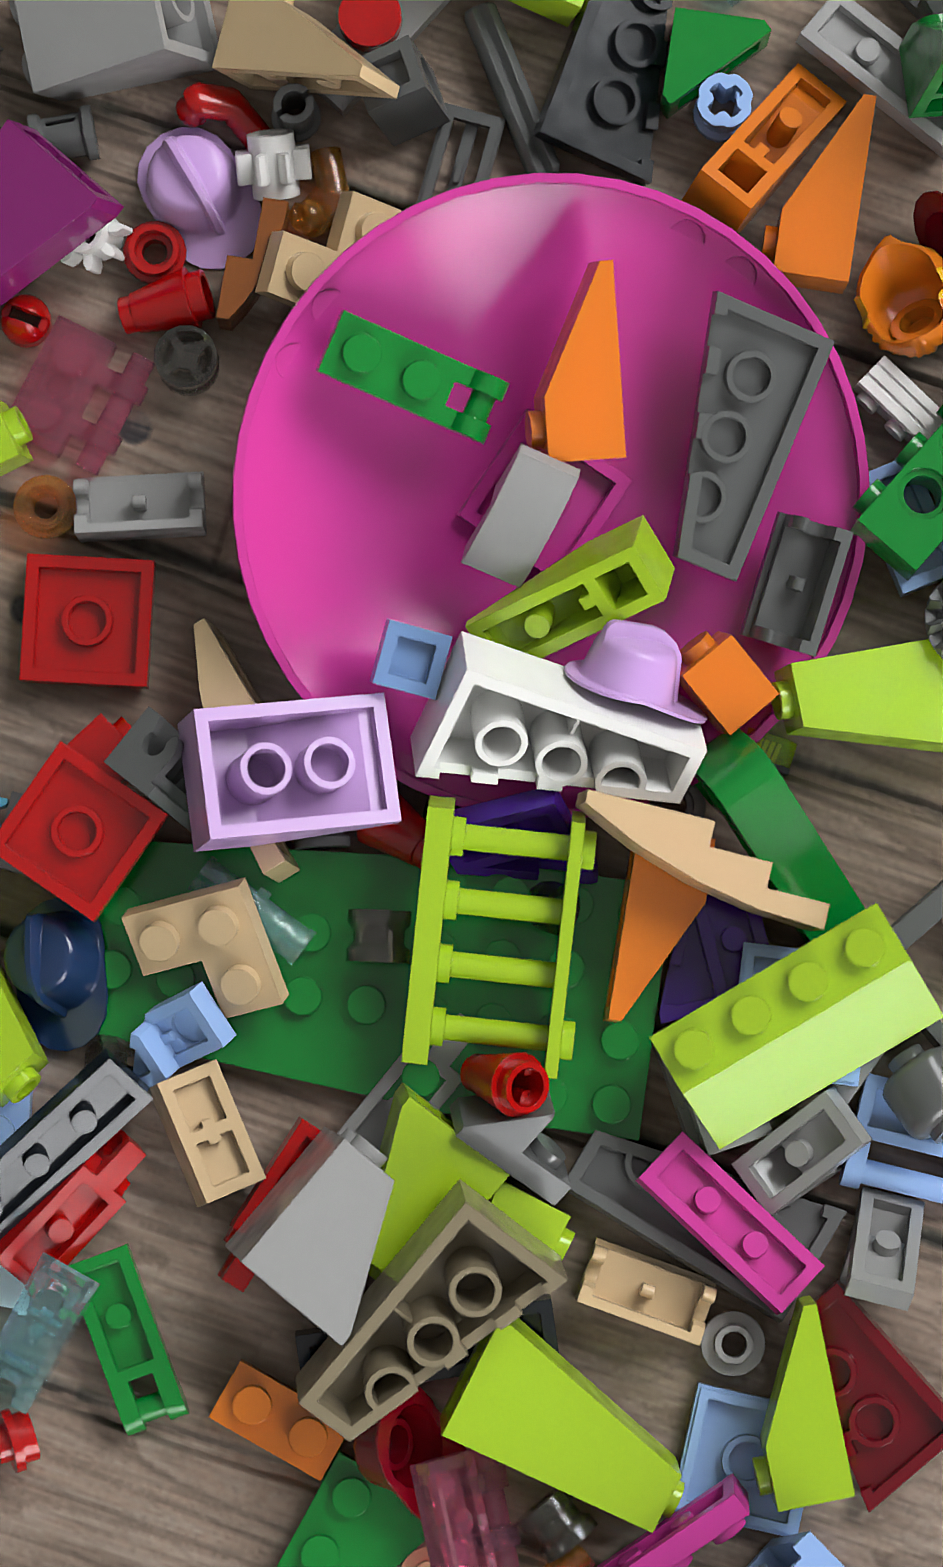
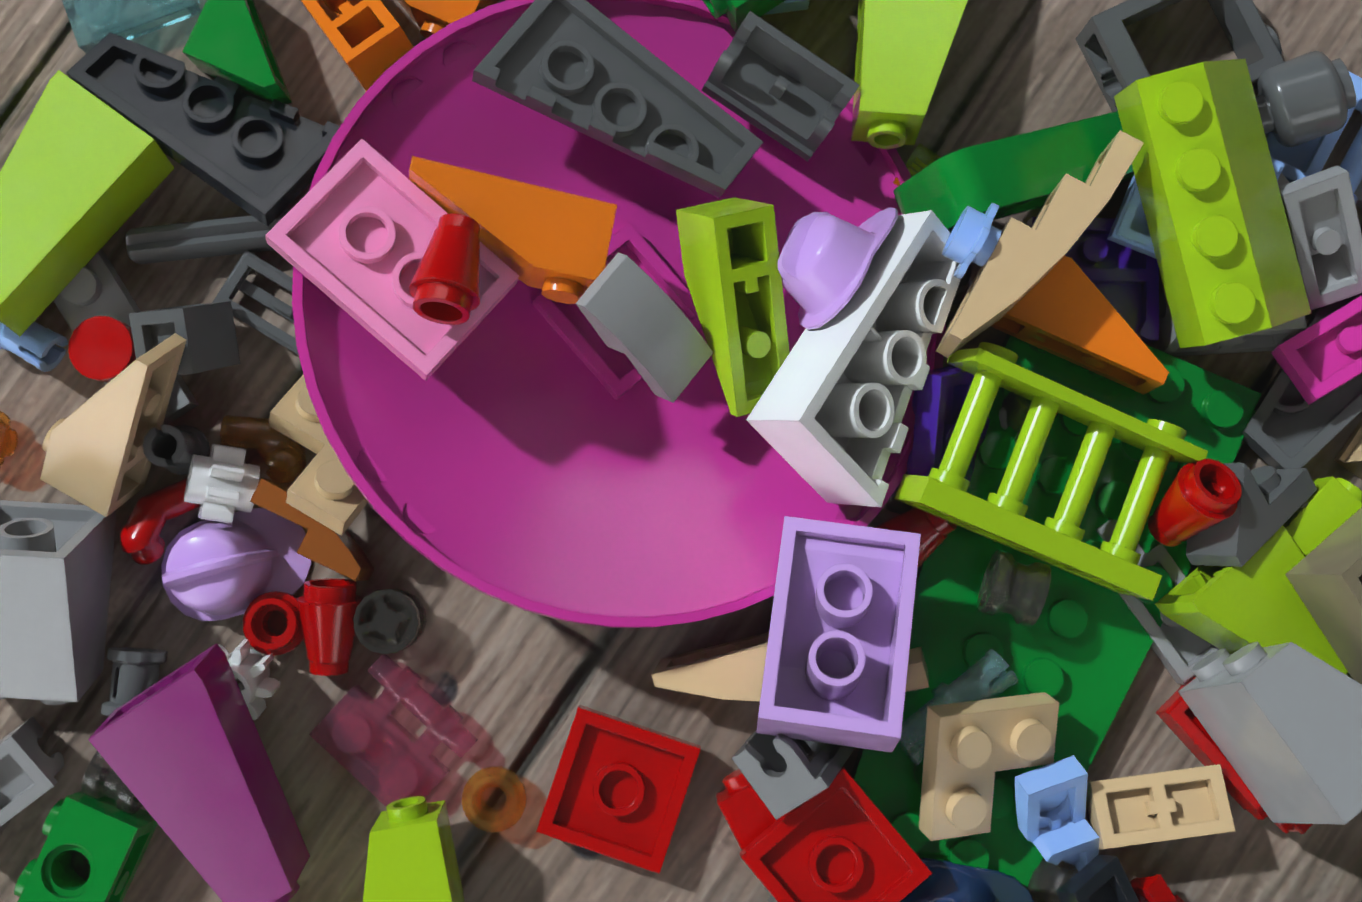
camera: 70 degrees left, 0 degrees up
red hinge [0,294,52,348] -> none
light grey hinge [73,472,207,543] -> none
green plate [315,310,510,444] -> none
medium blue tile [369,618,453,700] -> none
orange brick [679,631,779,736] -> none
light blue bush [693,72,753,143] -> none
none -> bright pink plate [265,139,519,381]
none -> red cone [409,213,481,325]
none -> light blue plate [942,202,1002,279]

